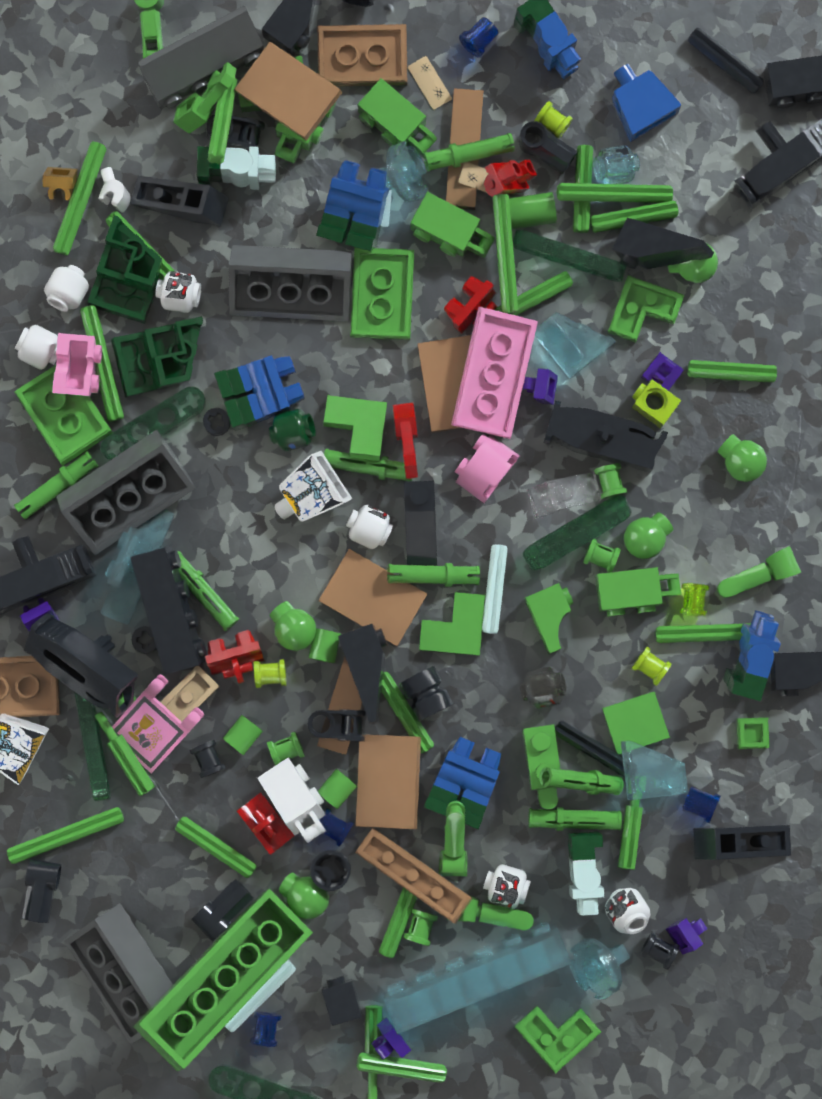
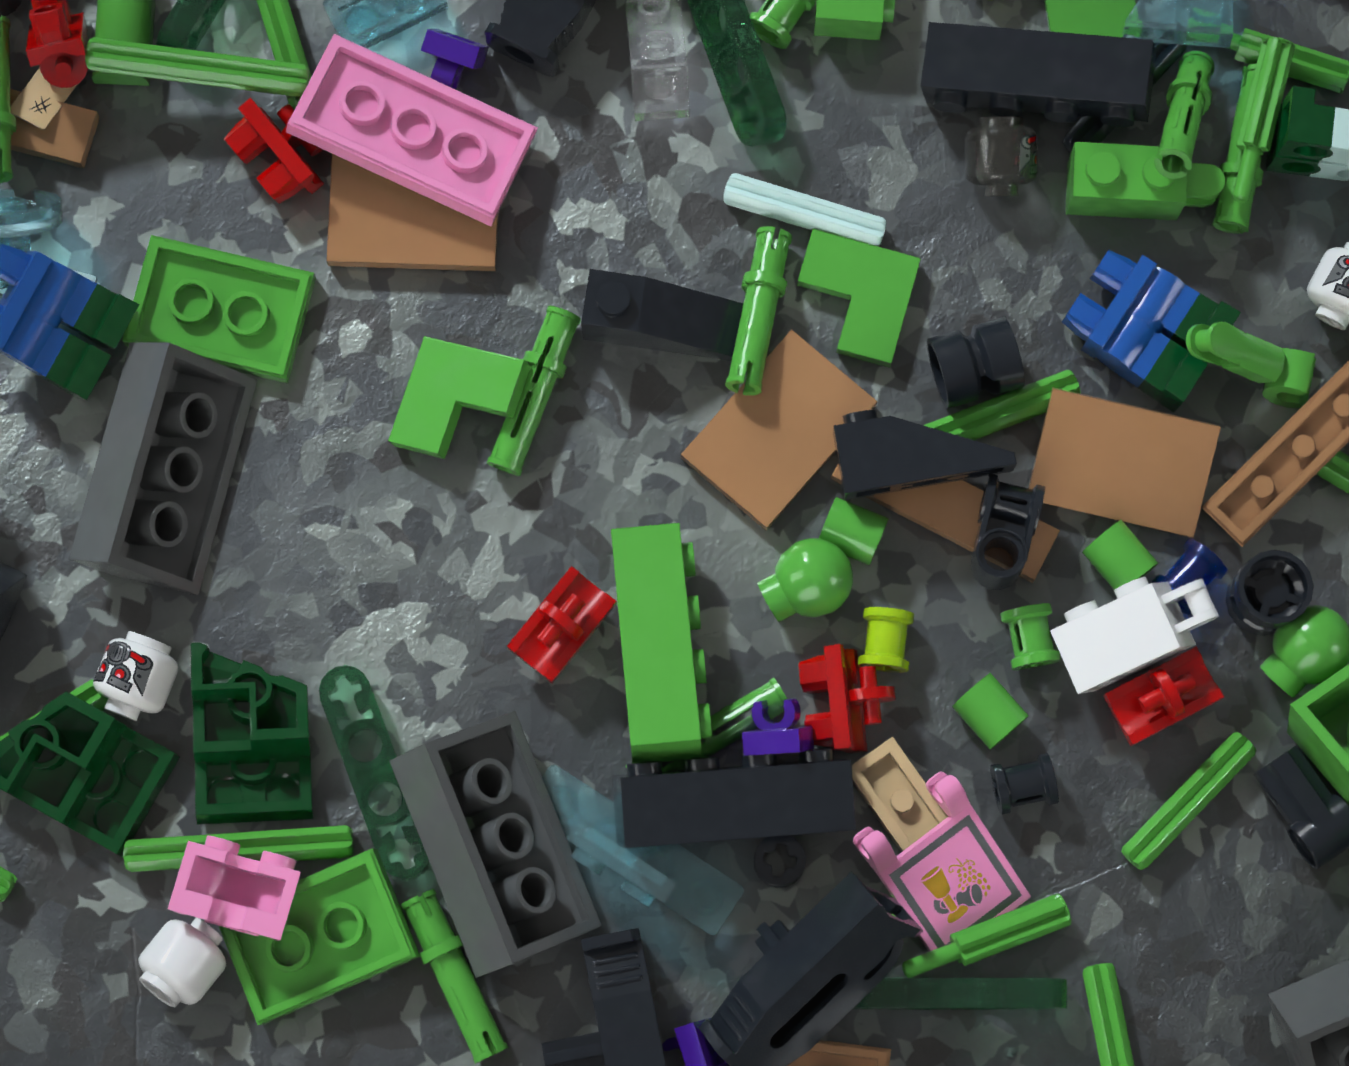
camera: 80 degrees left, 5 degrees down
white head [44,265,89,312] -> none
black bush [203,408,231,436] -> none
blue hips [214,355,305,431] -> none
dark green head [269,409,316,451] -> none
white torso [274,451,352,522] -> none
white head [346,505,393,549] -> none
red piece [392,402,418,479] -> none
bright green brick [410,191,495,258] -> none
bright pink cylinder [455,434,520,503] -> none
bright green arch [524,583,574,655] -> none
none -> red hips [507,566,617,684]
none -> bright green brick [611,523,712,763]
none -> dark purple tile [742,698,814,756]
none -> black brick [920,22,1156,127]
none -> bright green axle [1232,37,1295,203]

